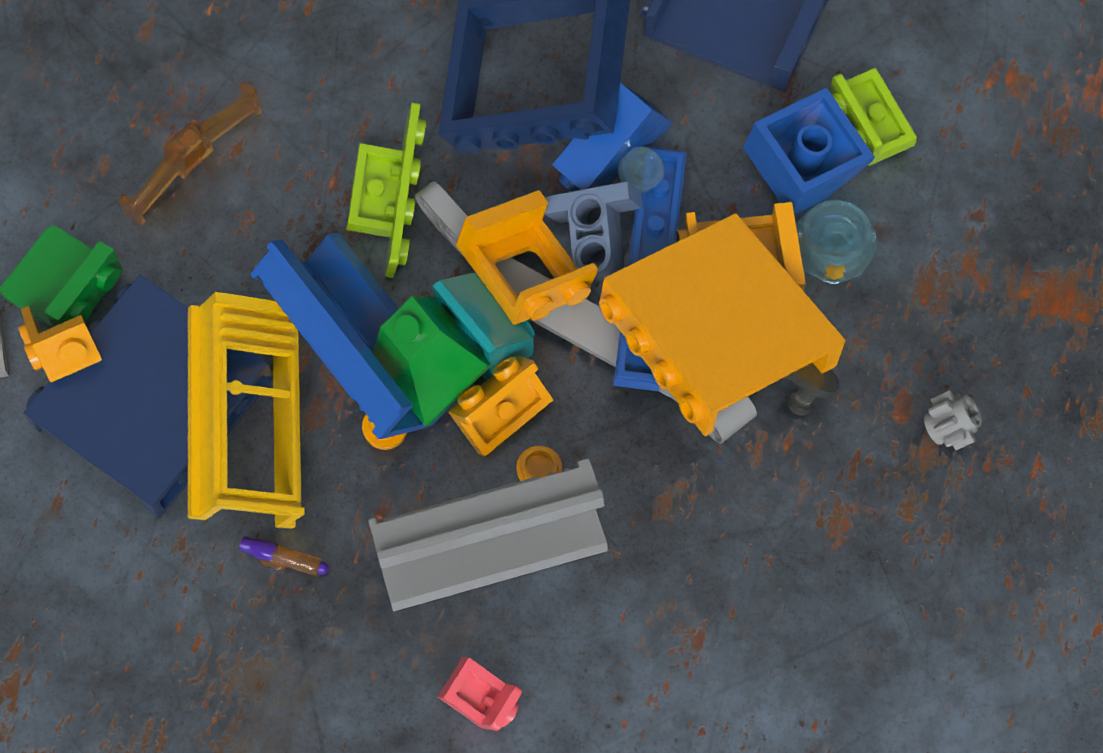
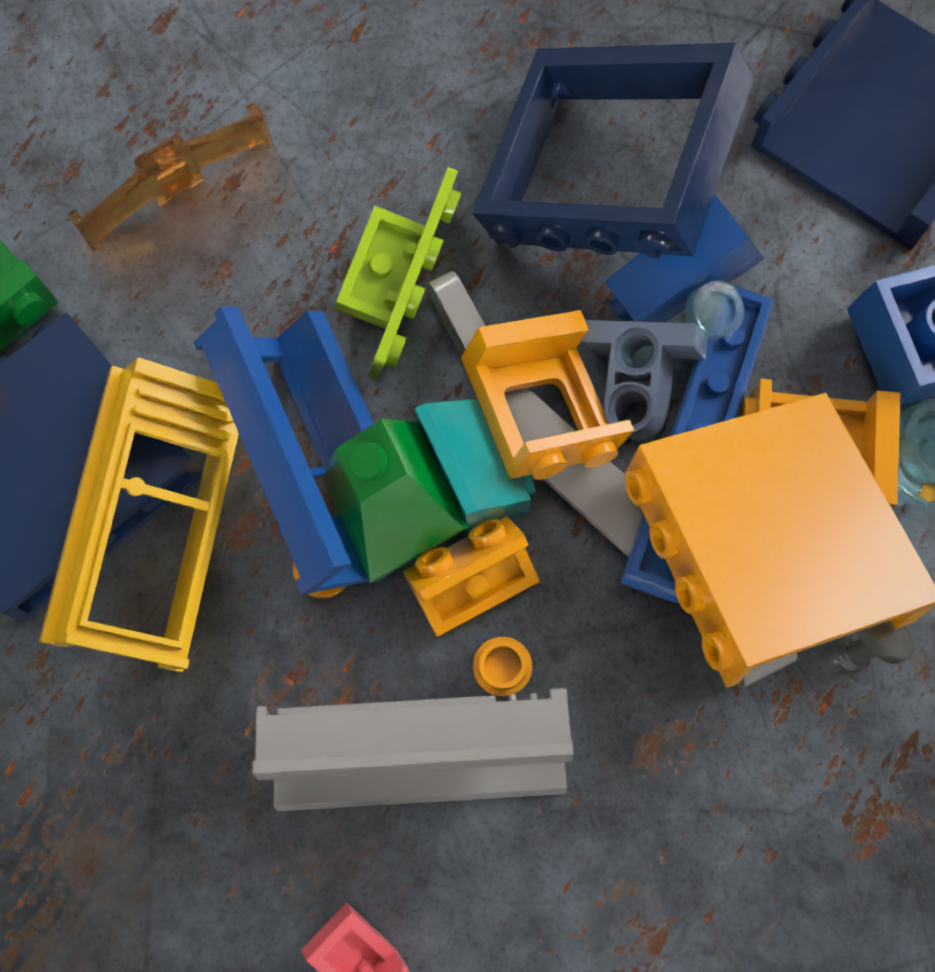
camera: 15 degrees right, 5 degrees up
piece [239,536,329,576] -> none

